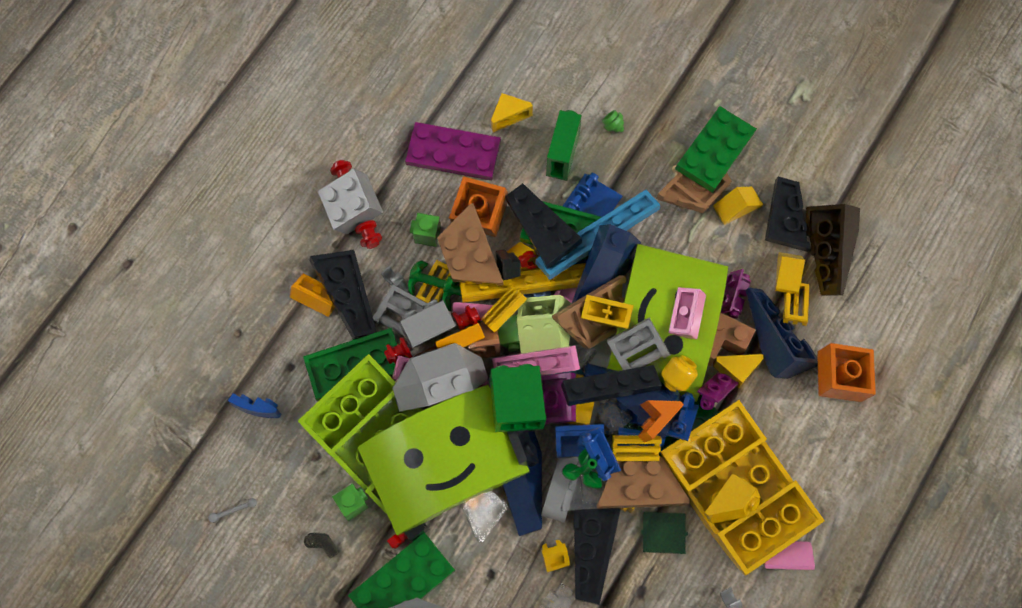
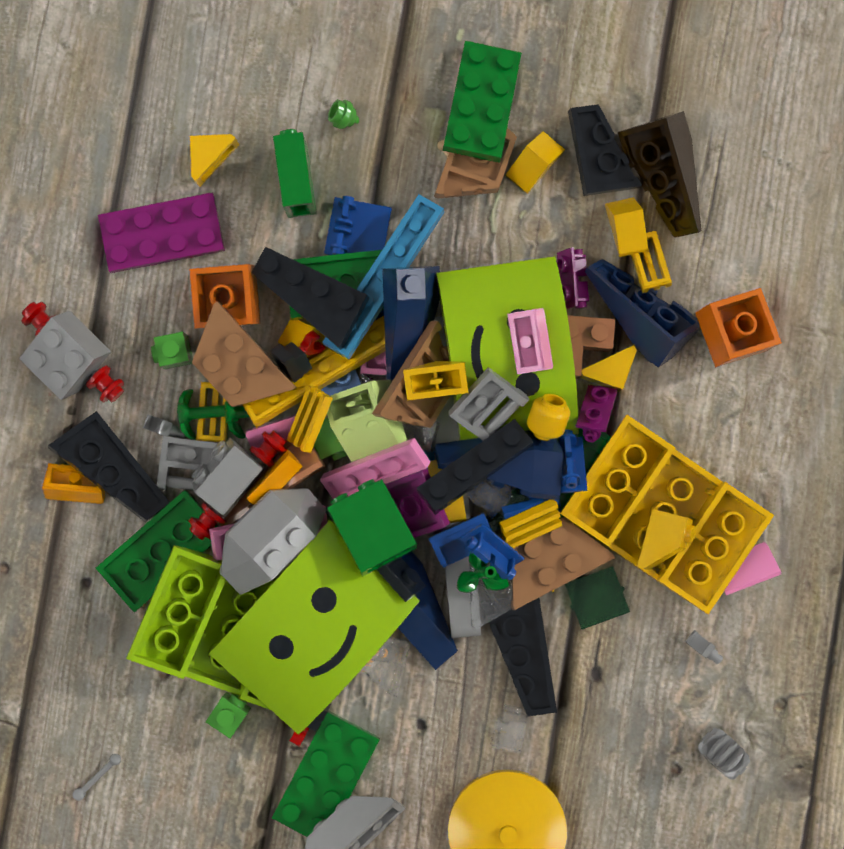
camera: 25 degrees left, 15 degrees up
blue slope [228,393,281,418] -> none
clear smoke arm [304,532,340,558] -> none
yellow tile [541,540,570,572] -> none
orange slope [638,400,684,443] -> none

